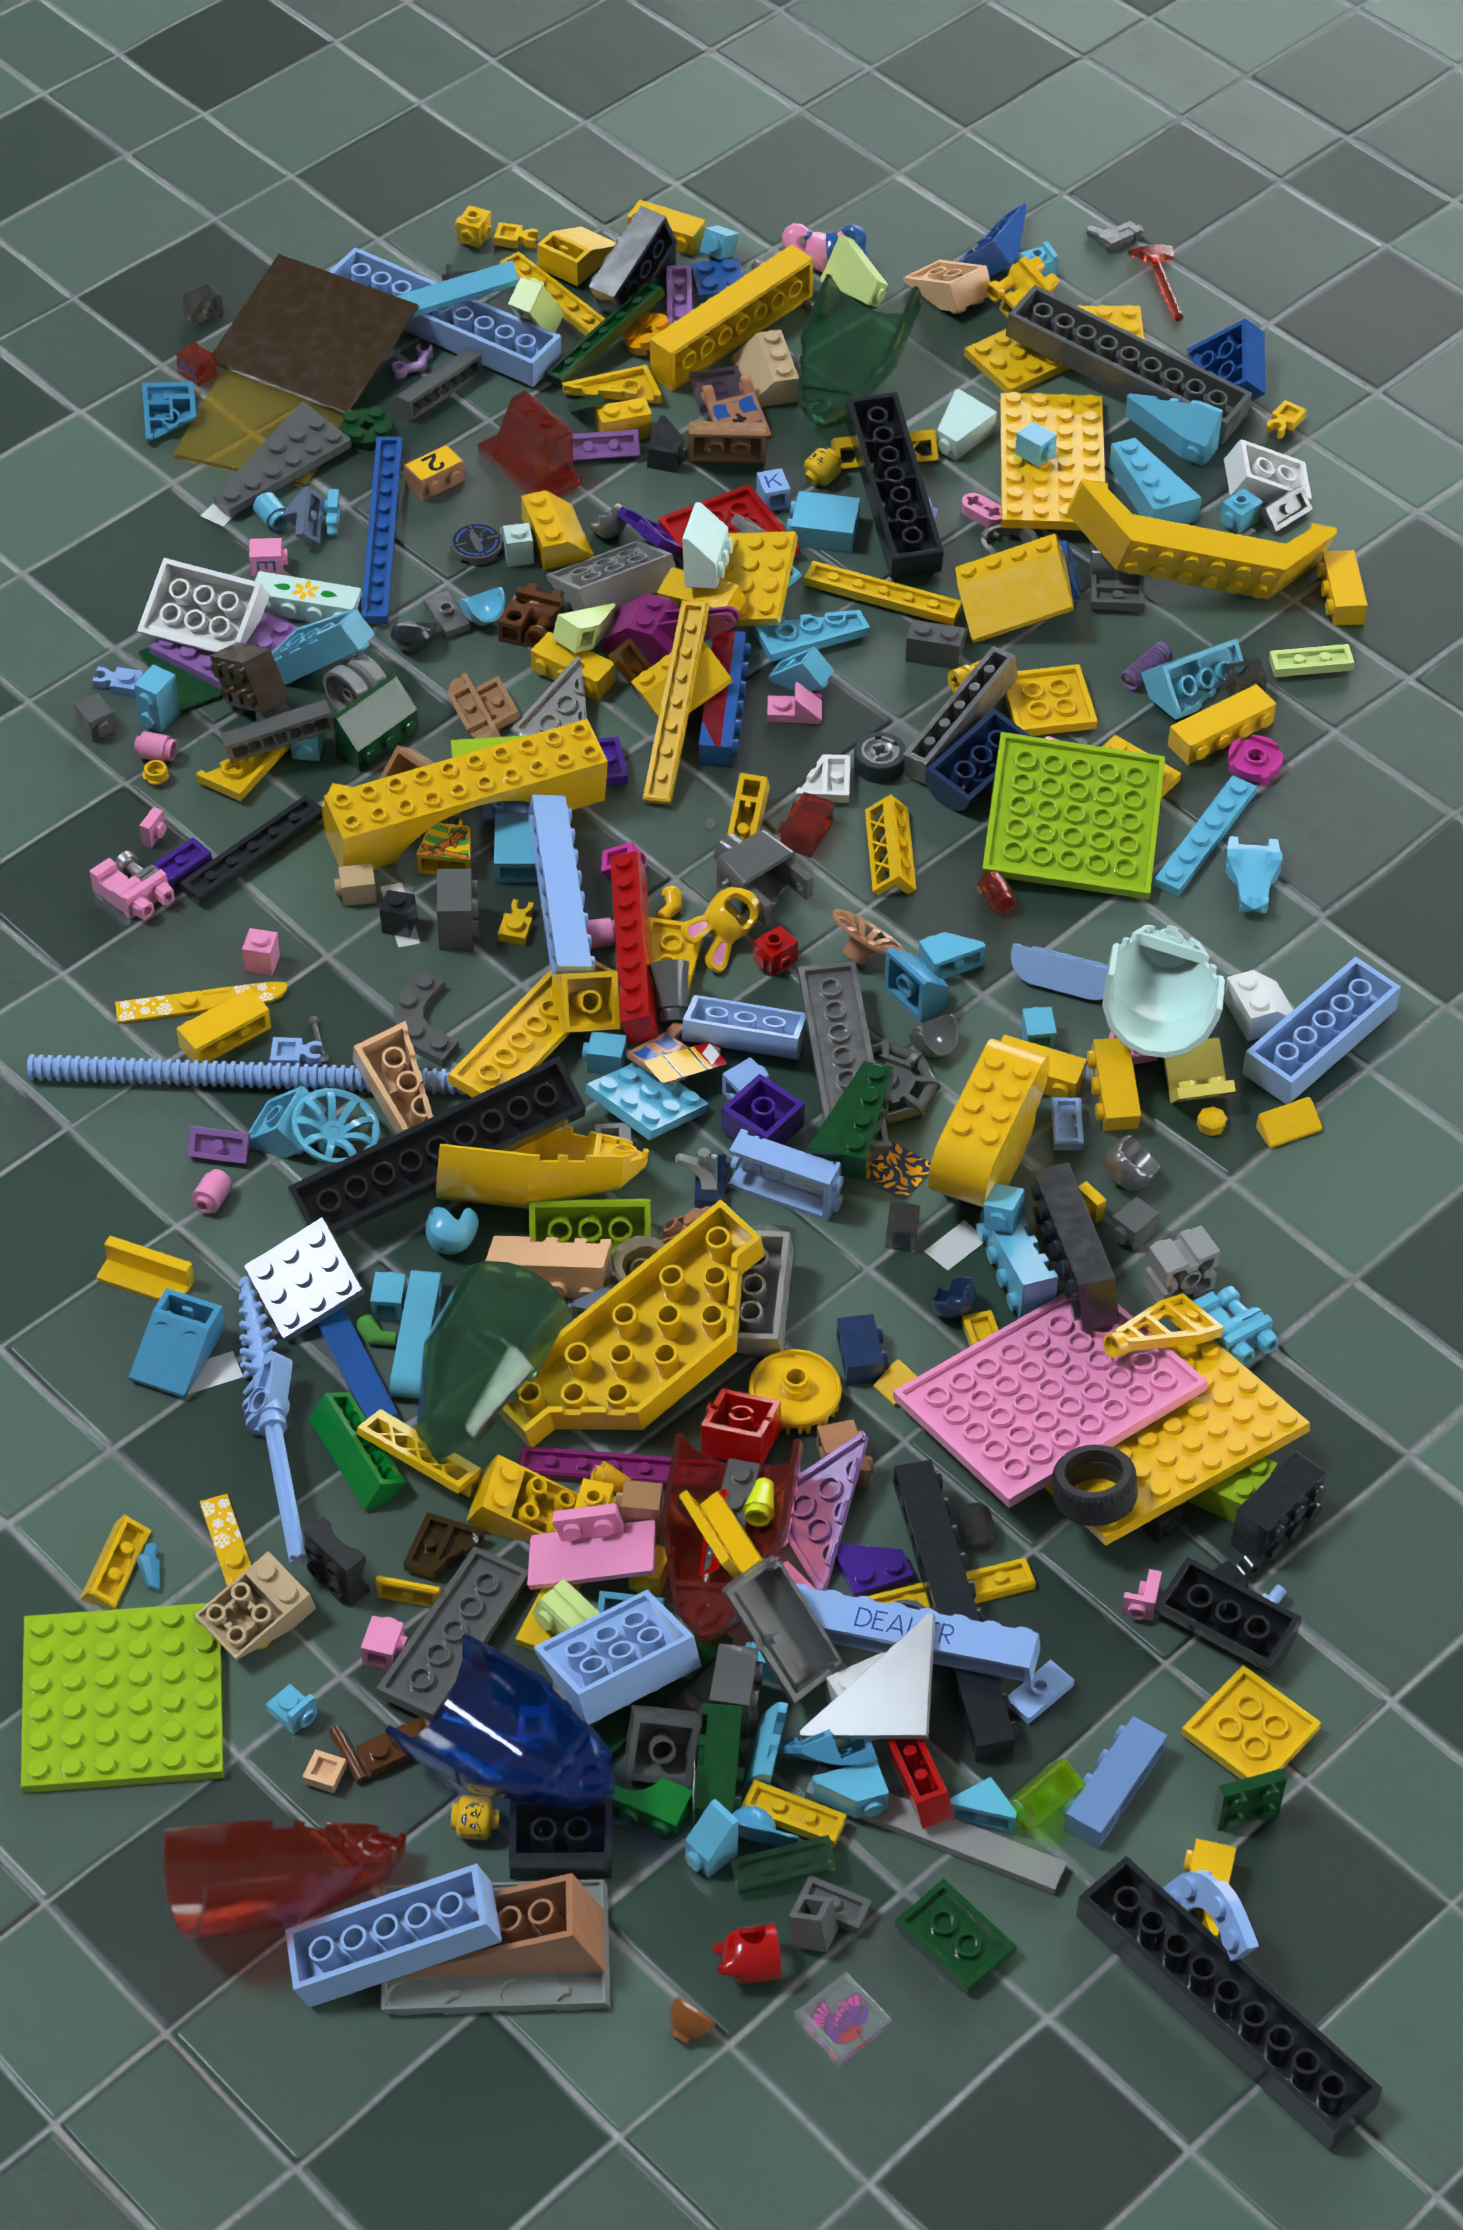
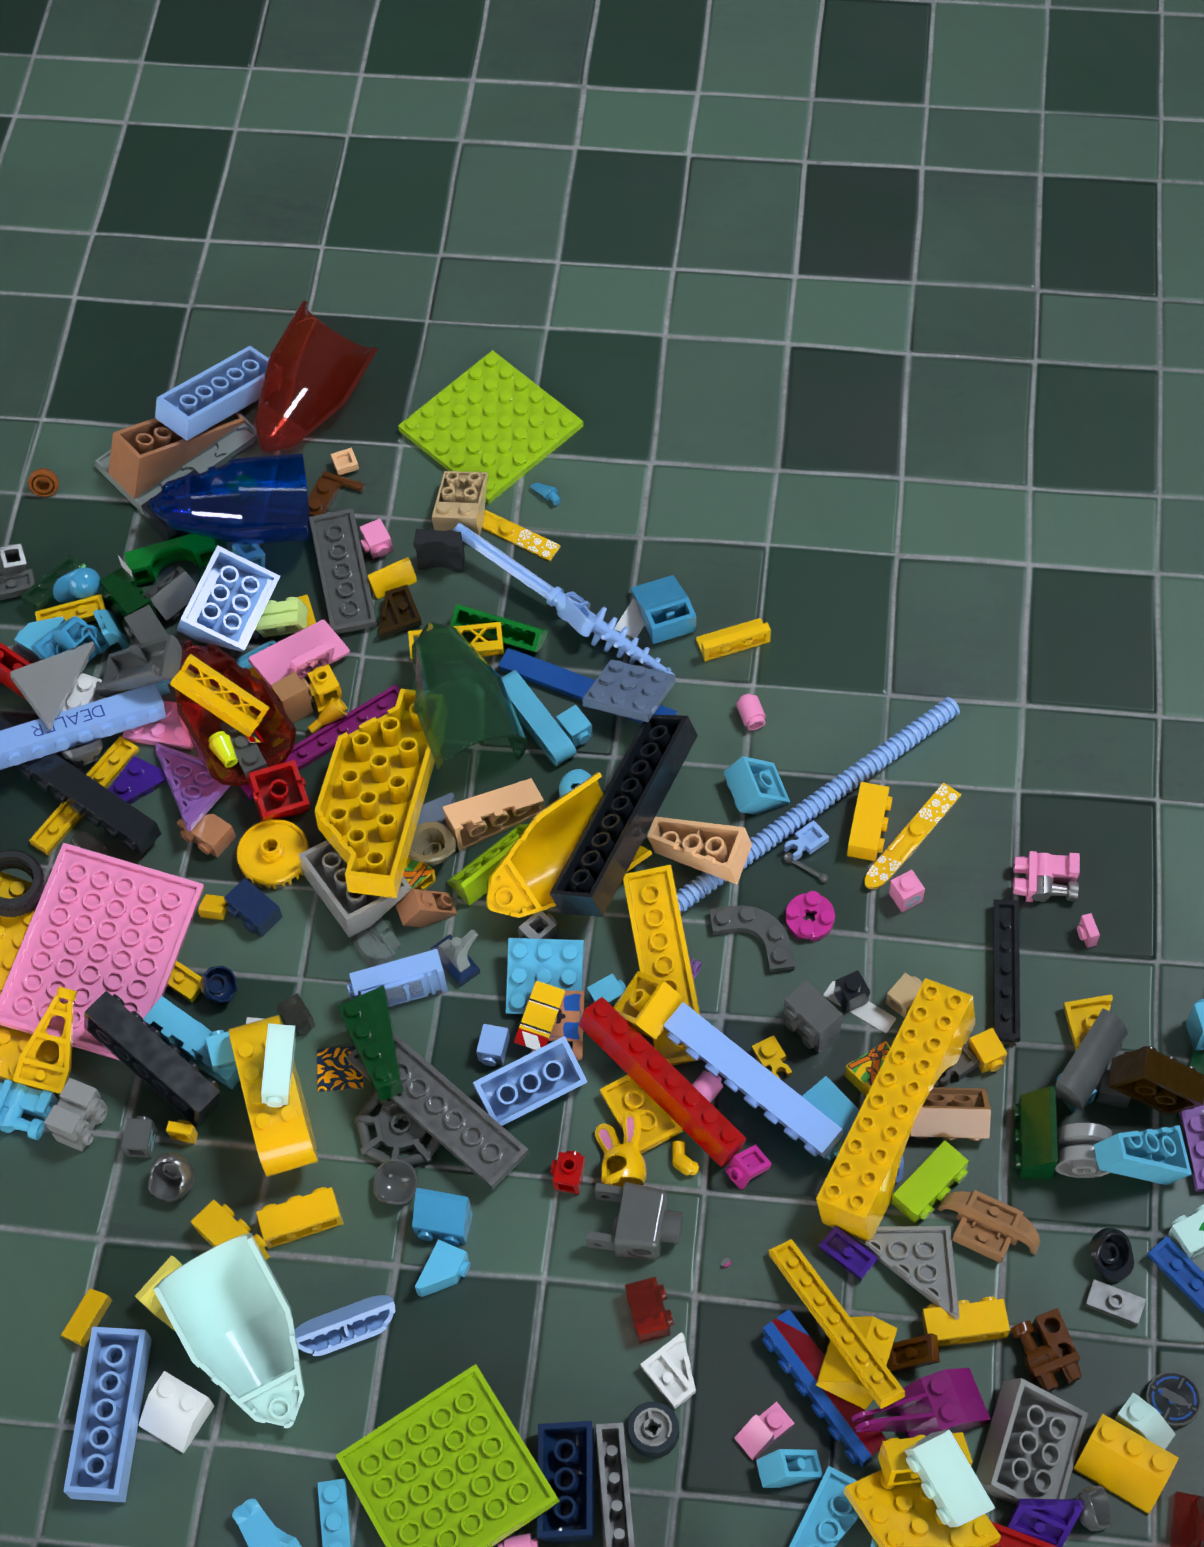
camera: 145 degrees right, 10 degrees up
yellow slope [80,1514,151,1609] -> none
bright pink brick [134,731,177,763] -> none
yellow plate [142,760,169,785] -> none
dark purple plate [152,837,212,887] -> none
medium lavender plate [187,1126,251,1164] -> none
medium azure bracket [266,1684,318,1735] -> none
medium azure wheel [291,1088,380,1164] -> none
bright green arm [357,1314,397,1347] -> none
medium azure helmet [457,587,505,626] -> none
yellow slope [466,1454,579,1542] -> none
yellowish green slope [552,603,616,653] -> none
dark grey plant [649,959,689,1026] -> none
medium azure slope [685,1799,738,1878] -> none
red piece [712,1923,782,1984] -> none
dark purple brick [721,1074,805,1145] -> none
yellow slope [727,773,770,840] -> none
nougat wheel [831,909,906,966] -> none
yellow fence [865,794,917,896] -> none
clear red brick [977,871,1016,913] -> none
medium azure brick [1021,1007,1057,1049] -> none
light blue plate [1051,1097,1084,1150] -> none
yellow tile [1197,1106,1227,1136] -> none
none -> light aqua slope [261,1023,295,1107]
none -> dark pink plate [786,891,835,941]

